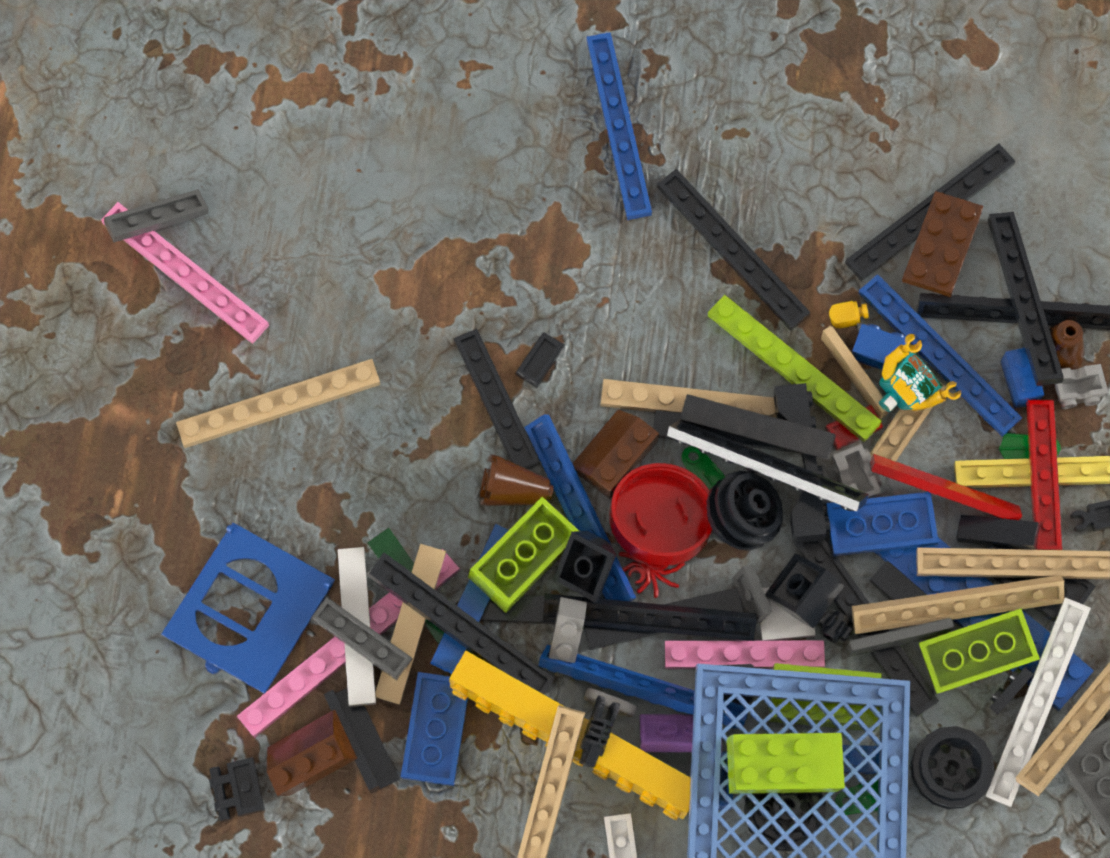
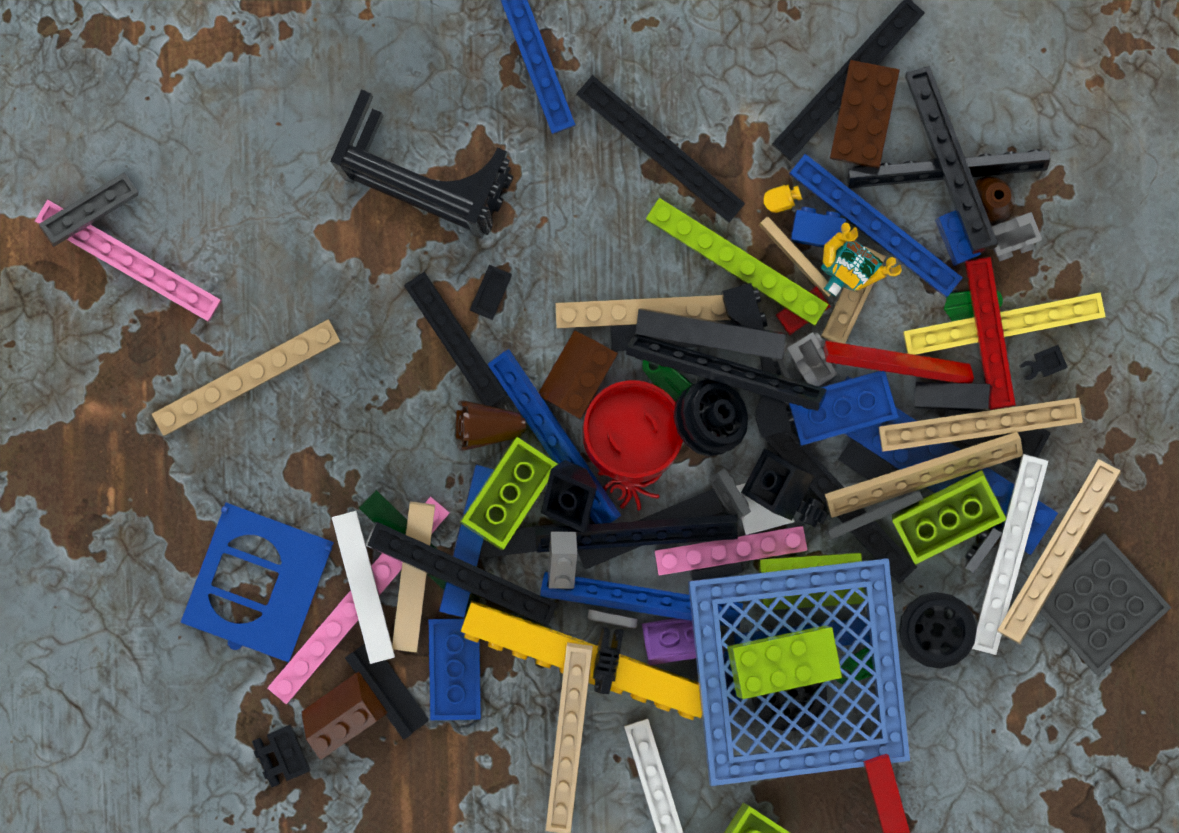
camera: 10 degrees left, 15 degrees up
dark grey tile [311,597,413,681] -> none
none -> black arch [330,89,514,239]

